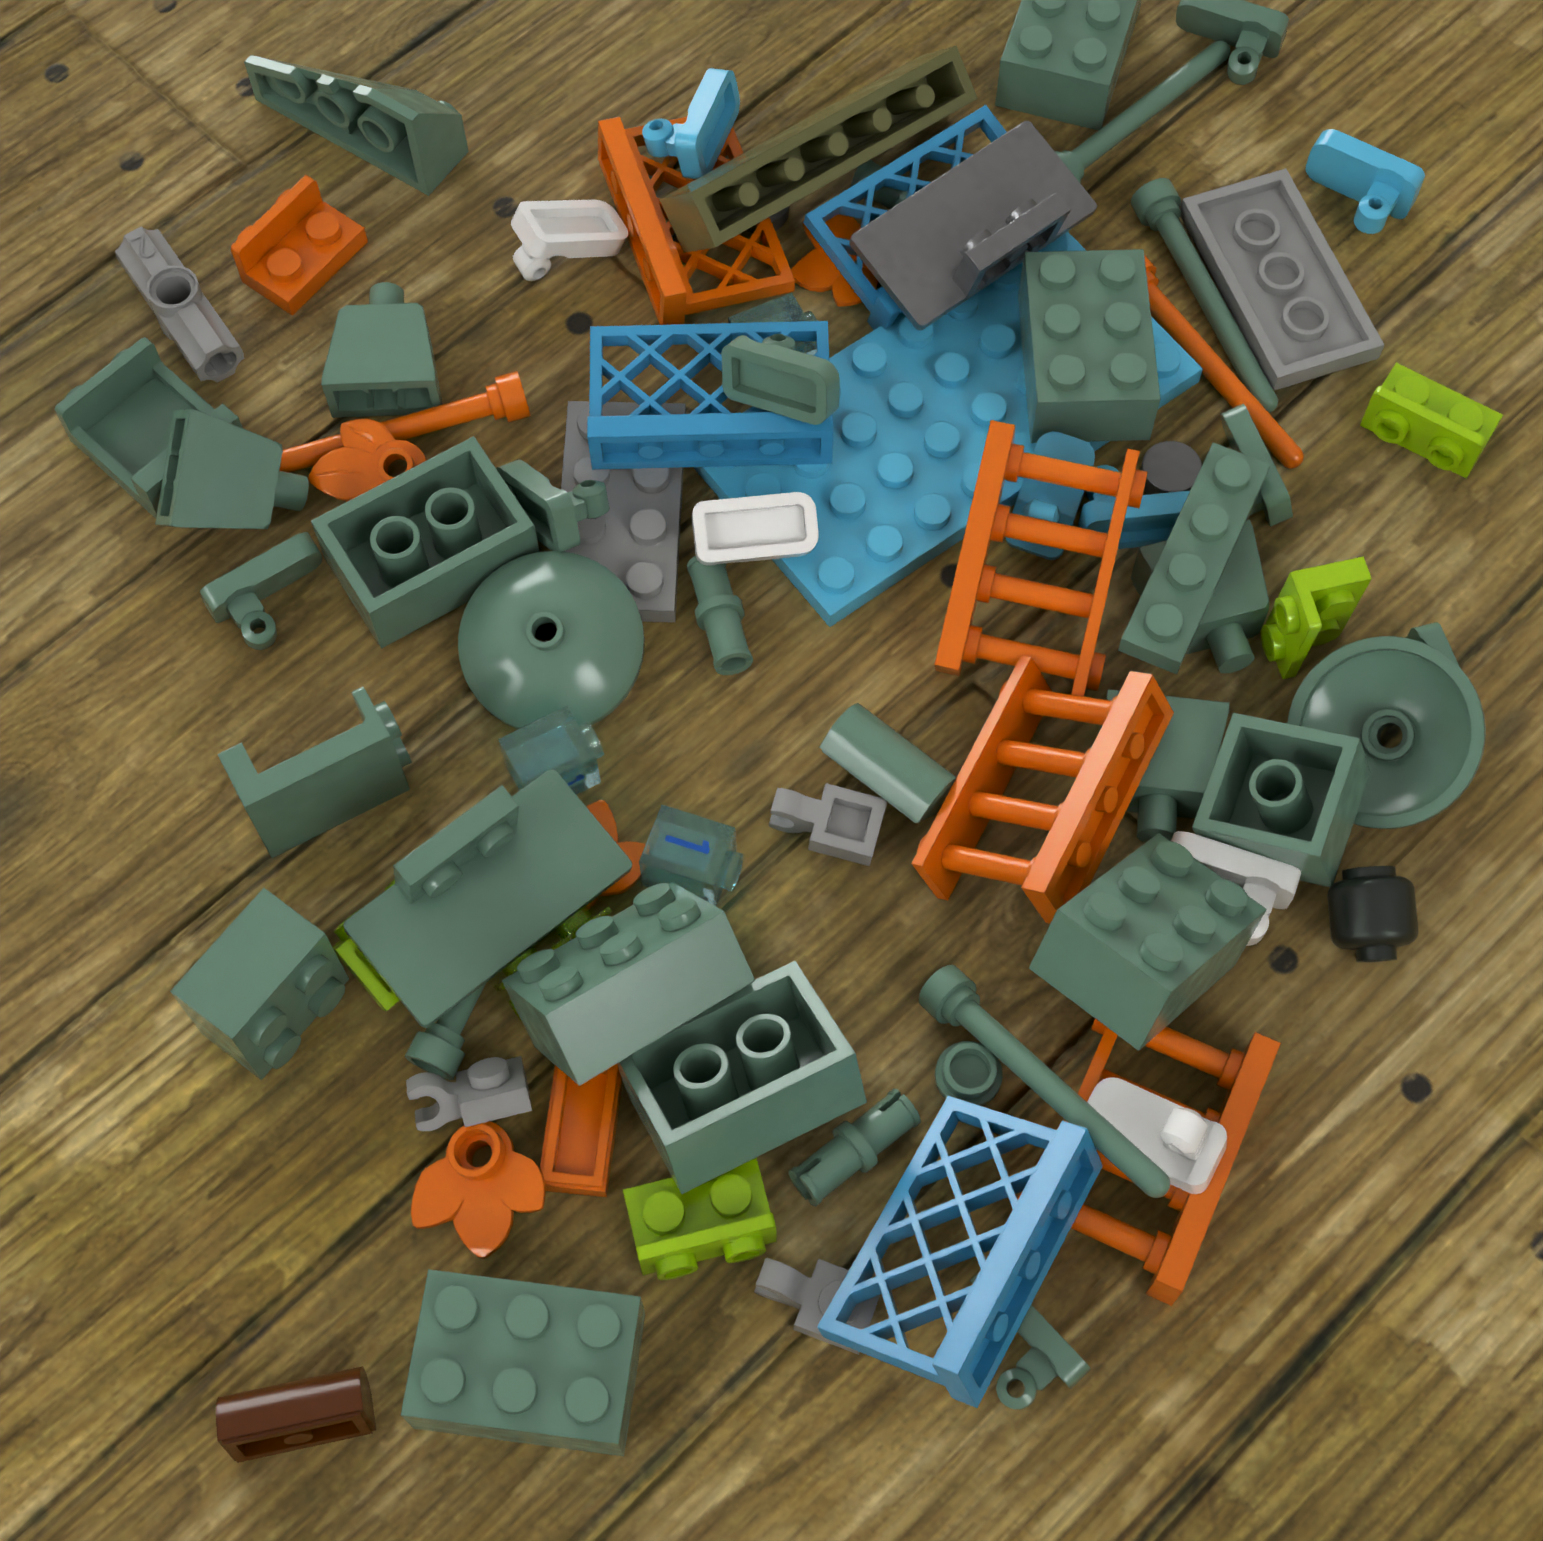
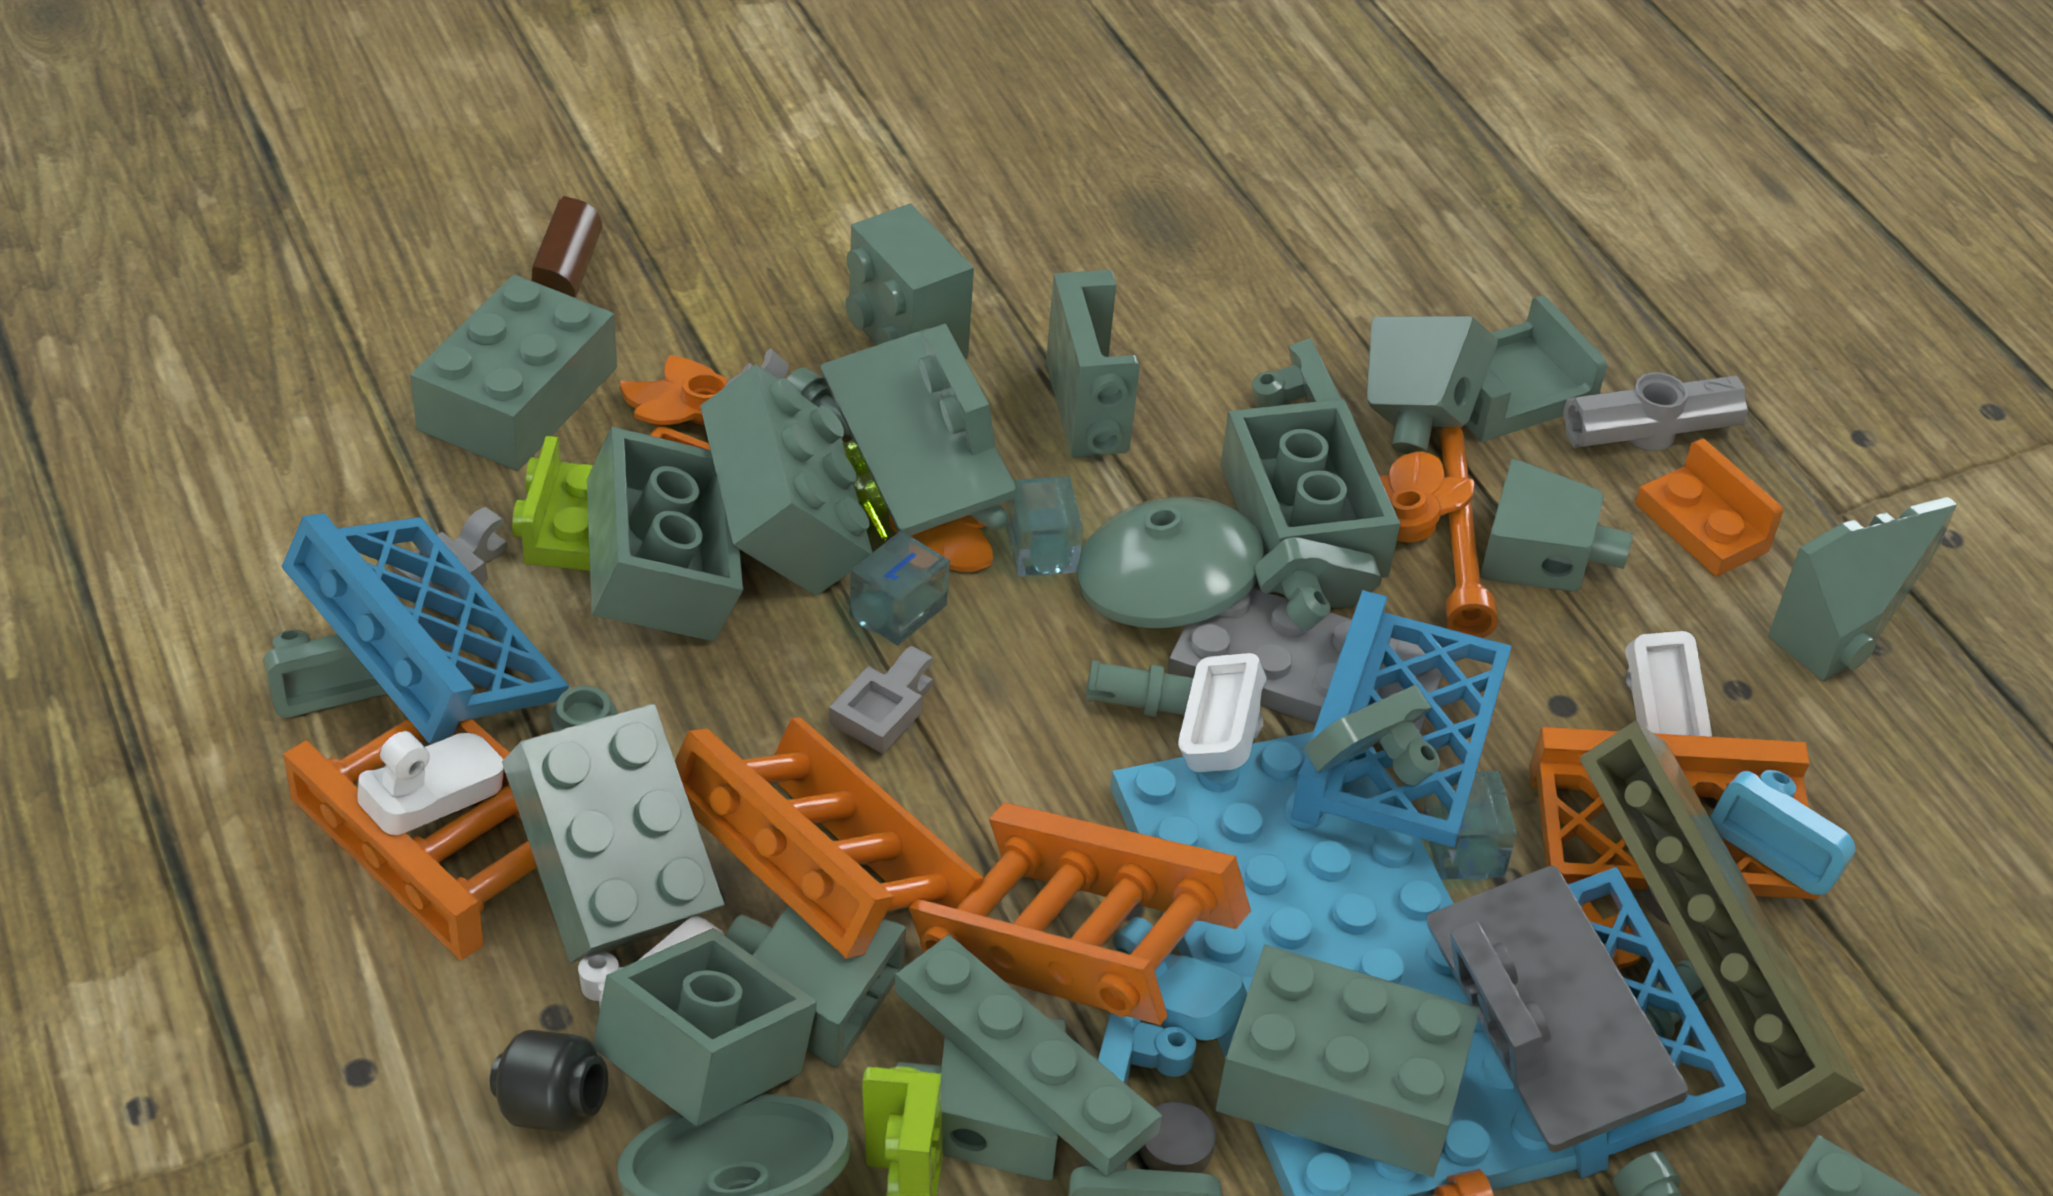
camera: 105 degrees right, 20 degrees down
sand green pin [788,1088,921,1207] -> none
sand green brick [819,703,956,823] -> none
sand green piece [919,965,1170,1198] -> none

